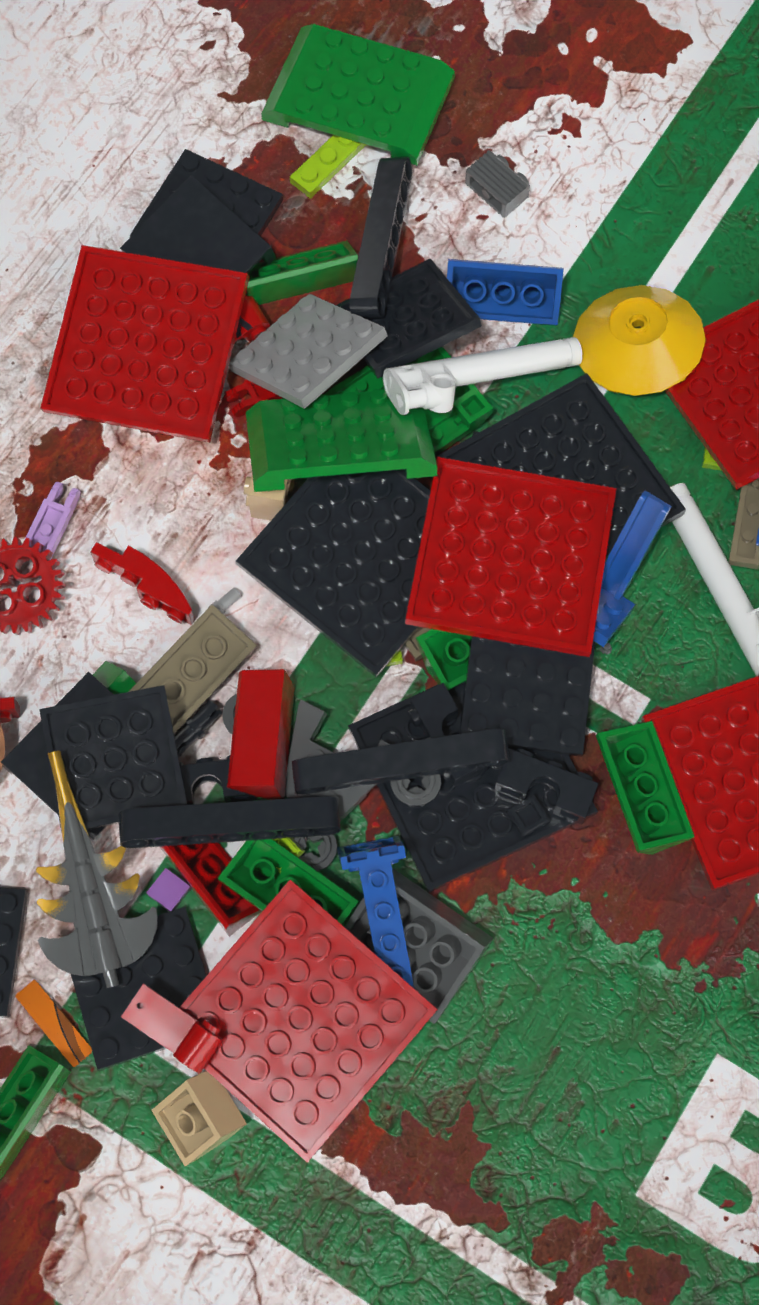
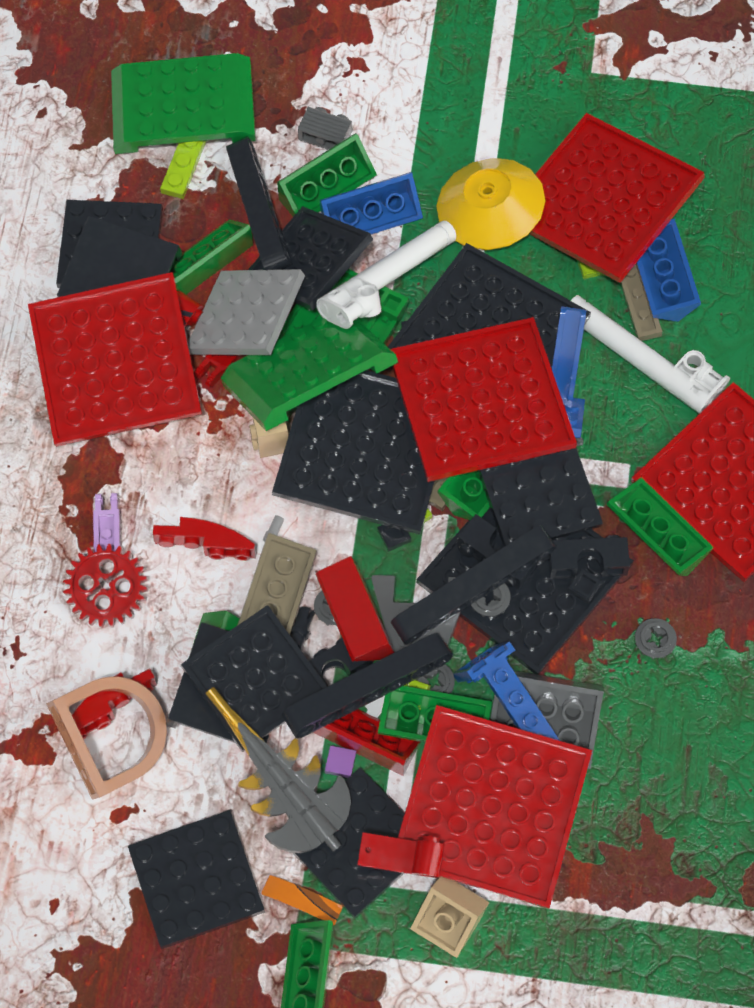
camera: 25 degrees left, 5 degrees down
none -> green slope [277,133,377,217]
none -> black tile [377,525,411,552]
none -> dark grey gear [635,618,677,660]

